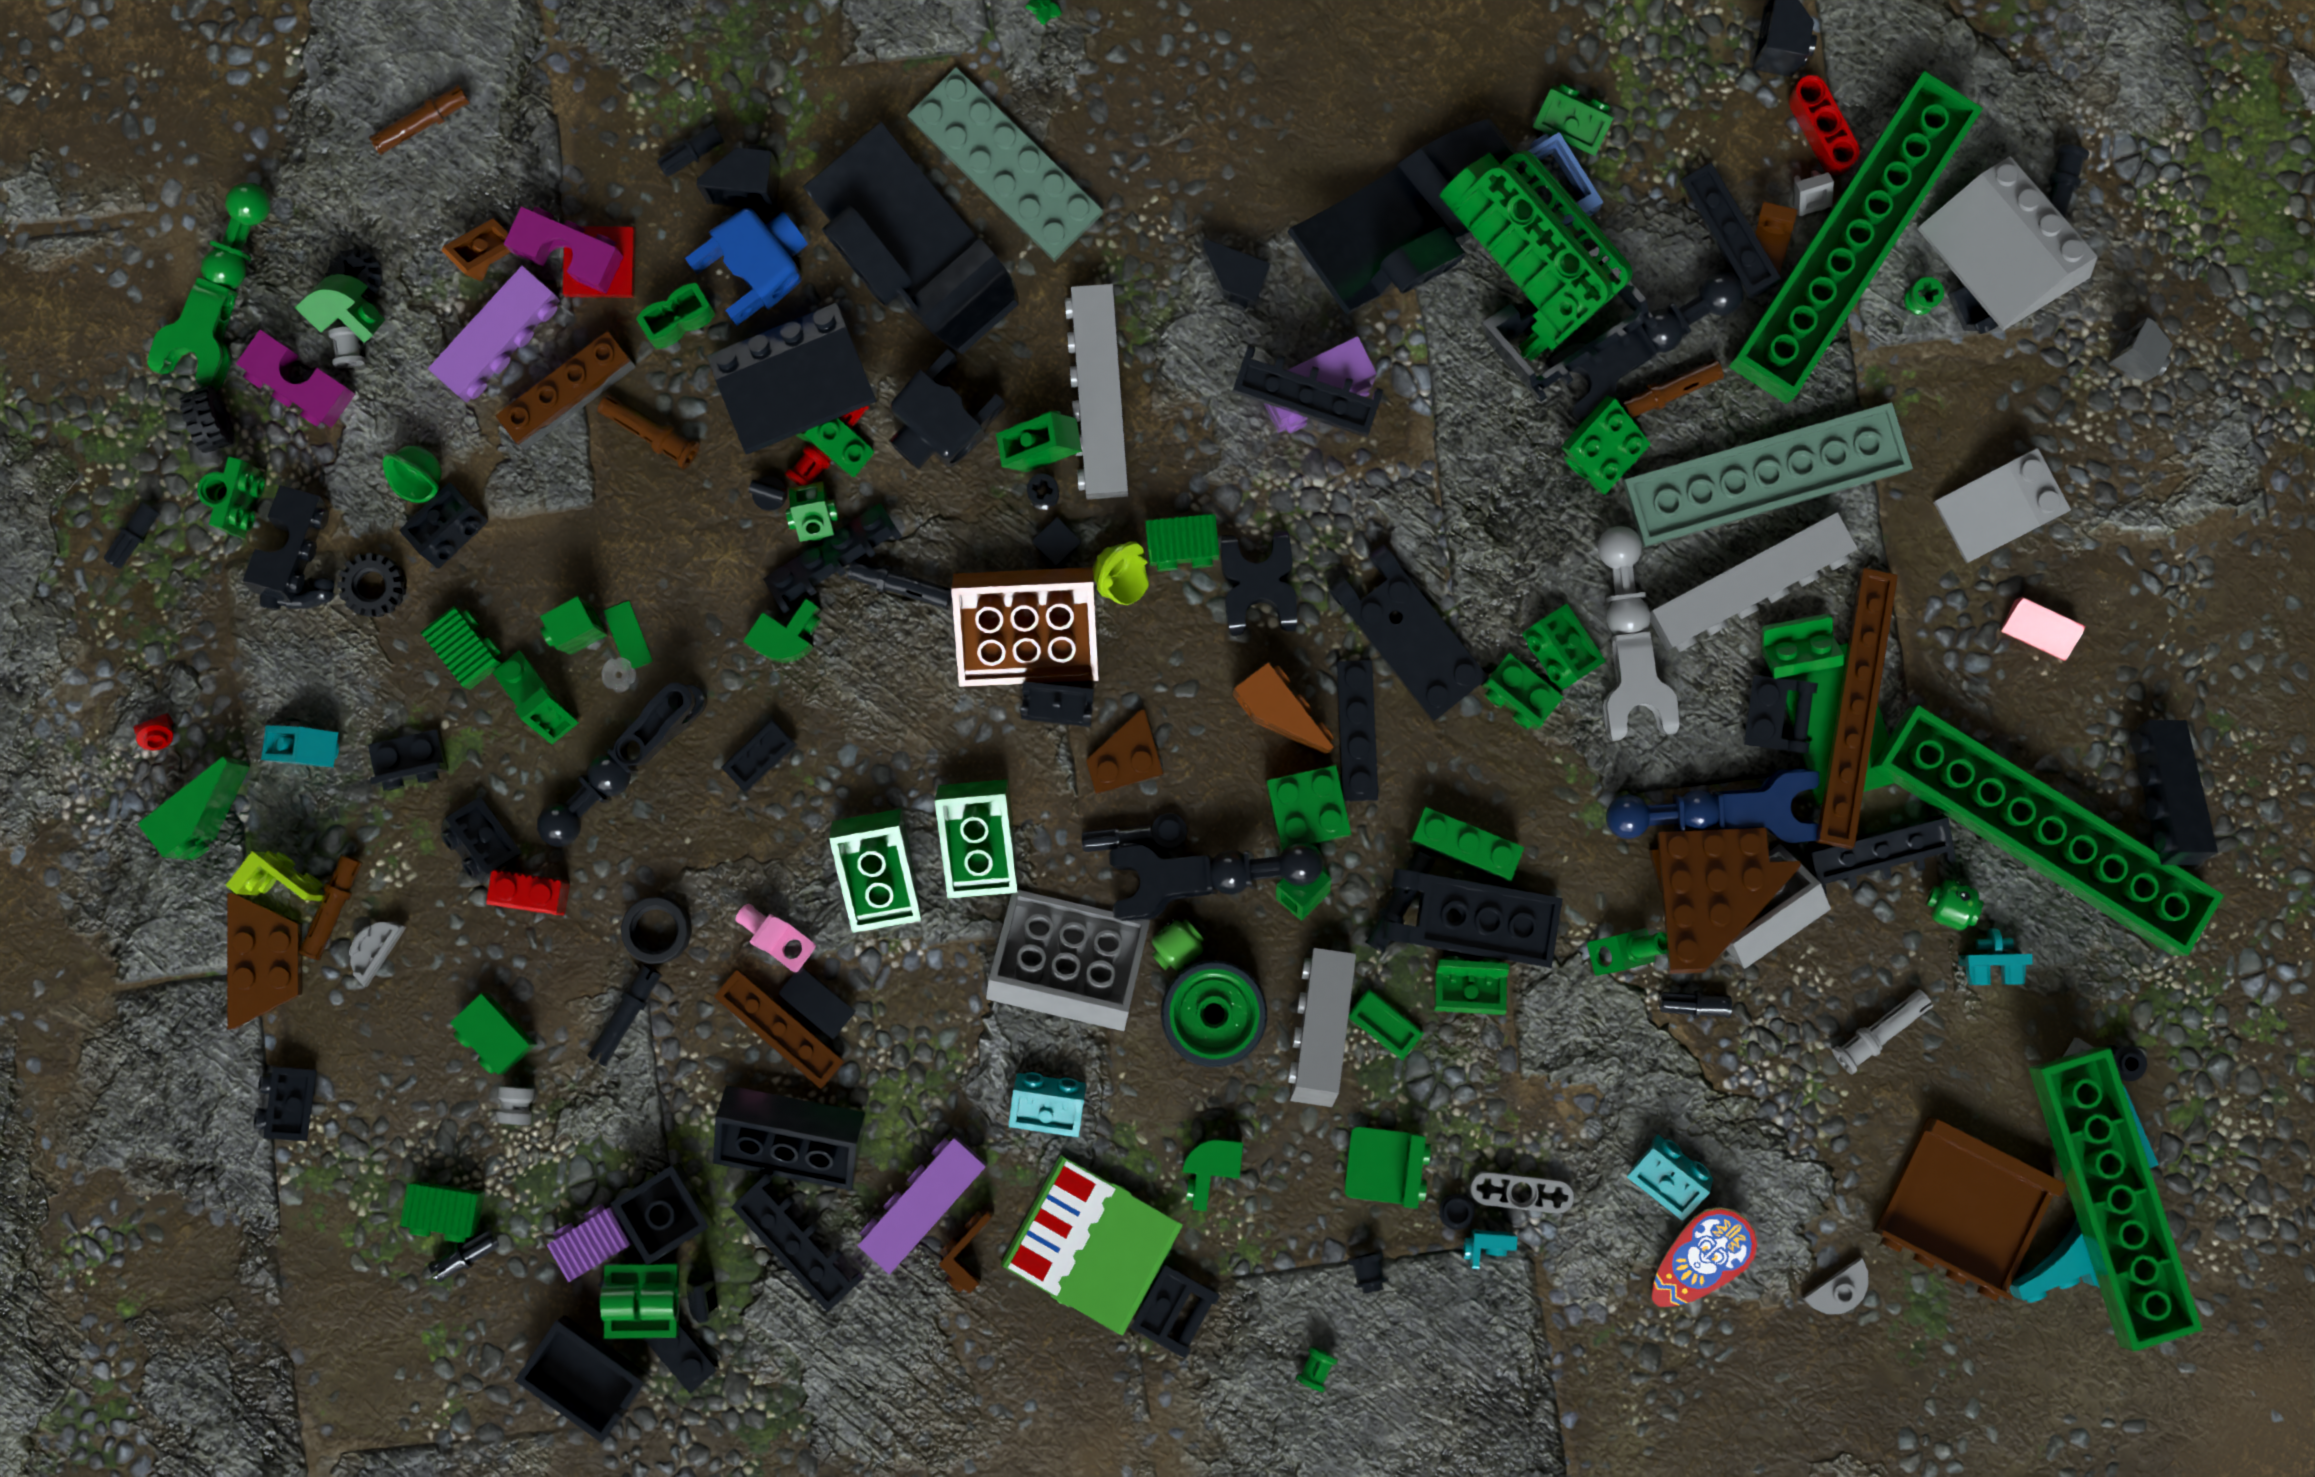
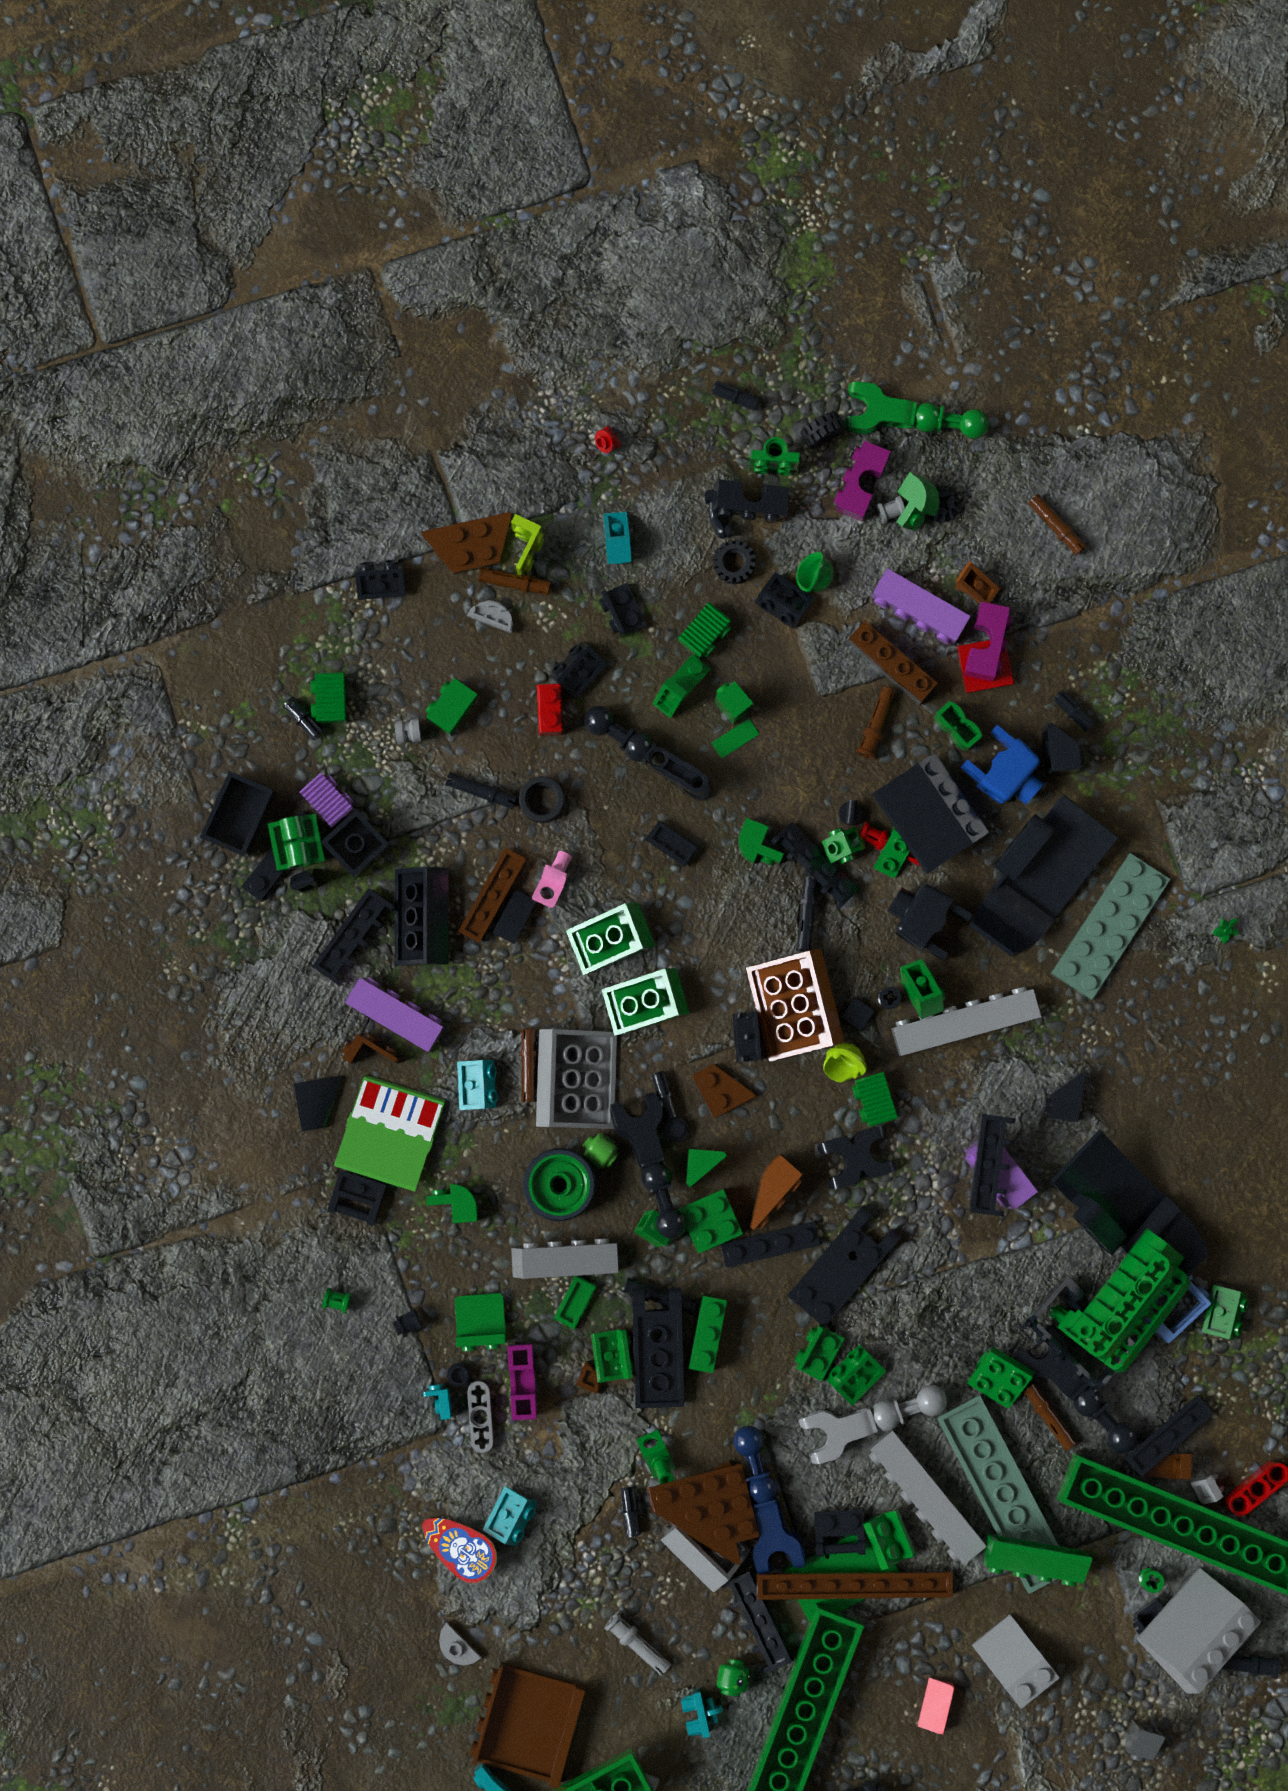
camera: 75 degrees right, 0 degrees up
green slope [137,757,250,860] -> none
clear plate [602,658,636,692] -> none
none -> black slope [293,1076,342,1132]
none -> magenta arch [507,1342,537,1421]
none -> reddish brown pin [519,1029,538,1102]
none -> reddish brown tile [575,1361,600,1394]
none -> green slope [686,1149,727,1187]
none -> green slope [983,1534,1092,1586]

